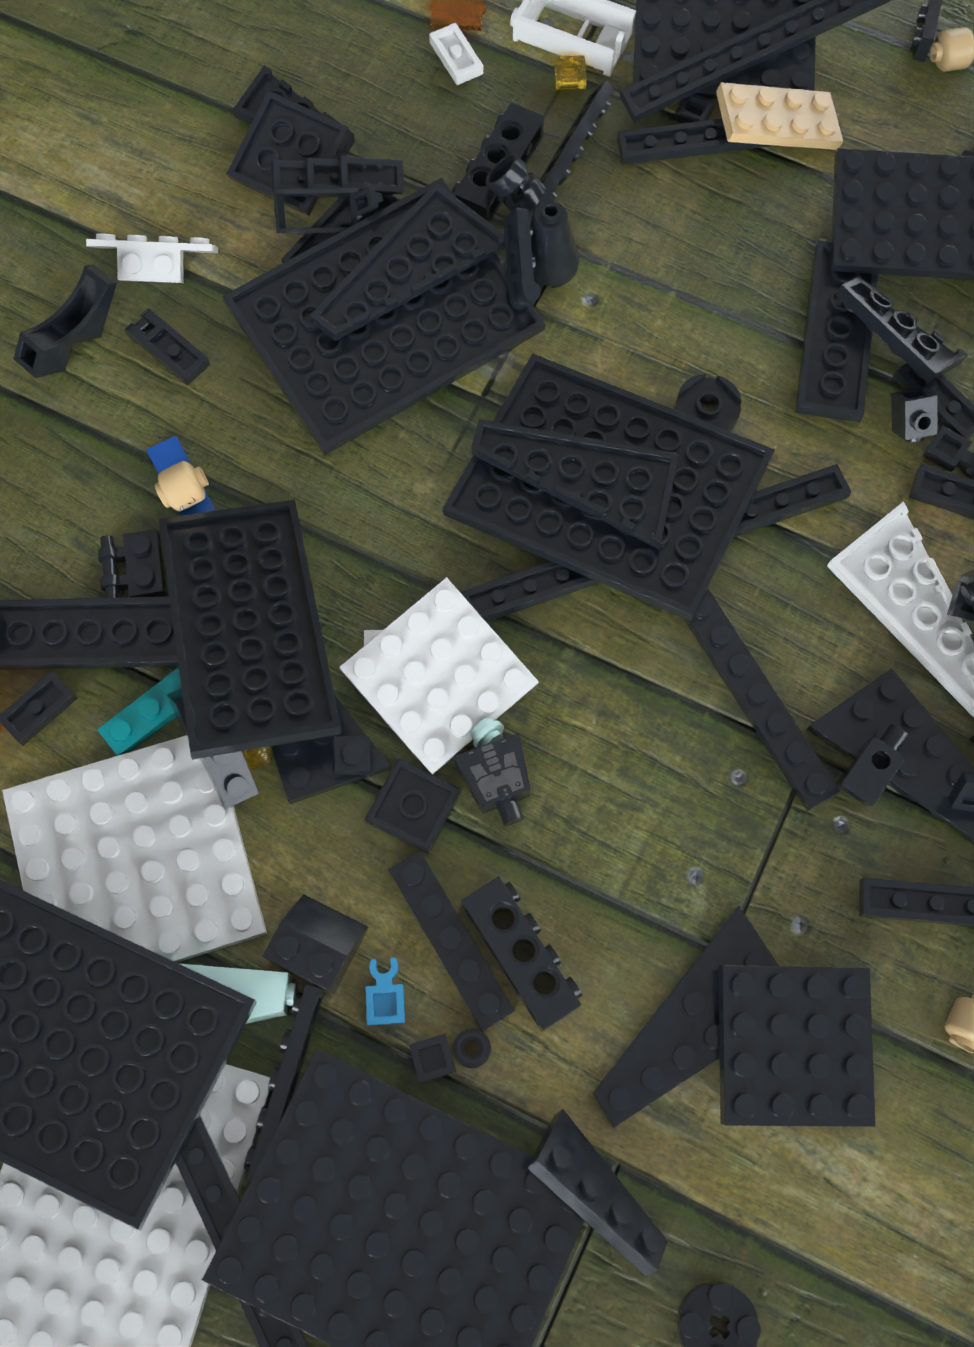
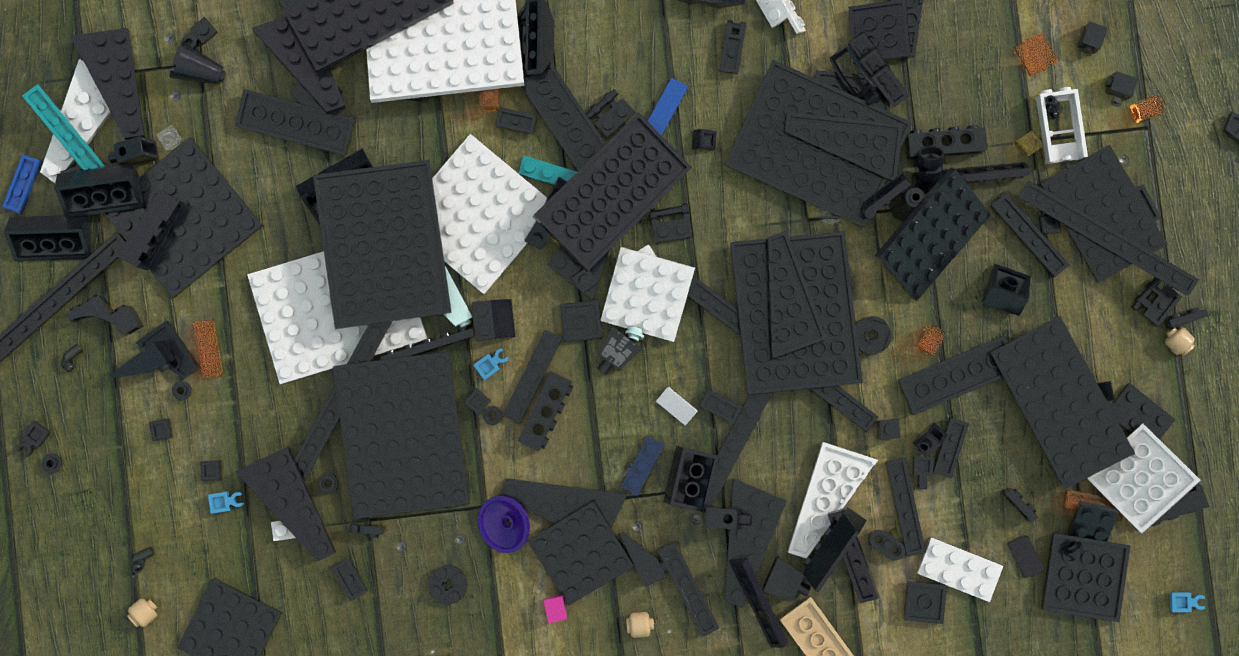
camera: 55 degrees right, 15 degrees up
tan head [155,461,209,511] -> none
white plate [429,23,483,85] -> none
black wing [528,1109,668,1277] -> none
tan plate [716,83,843,150] -> none
black wing [835,277,968,383] -> none
none -> dark purple dish [478,496,530,553]
none -> dark pink panel [543,595,567,624]
none -> black slope [620,532,668,587]
none -> dark blue plate [621,436,664,496]
none -> black plate [650,203,693,243]
none -> white slope [656,387,698,426]
none -> black slope [663,446,719,513]
none -> black slope [692,129,716,151]
none -> black plate [700,389,743,424]
none -> black plate [875,167,990,301]
none -> black brick [876,418,901,440]
none -> clear orange brick [914,325,945,356]
none -> black slope [983,264,1031,316]
none -> black arm [1046,95,1060,120]
none -> black plate [1131,277,1182,327]

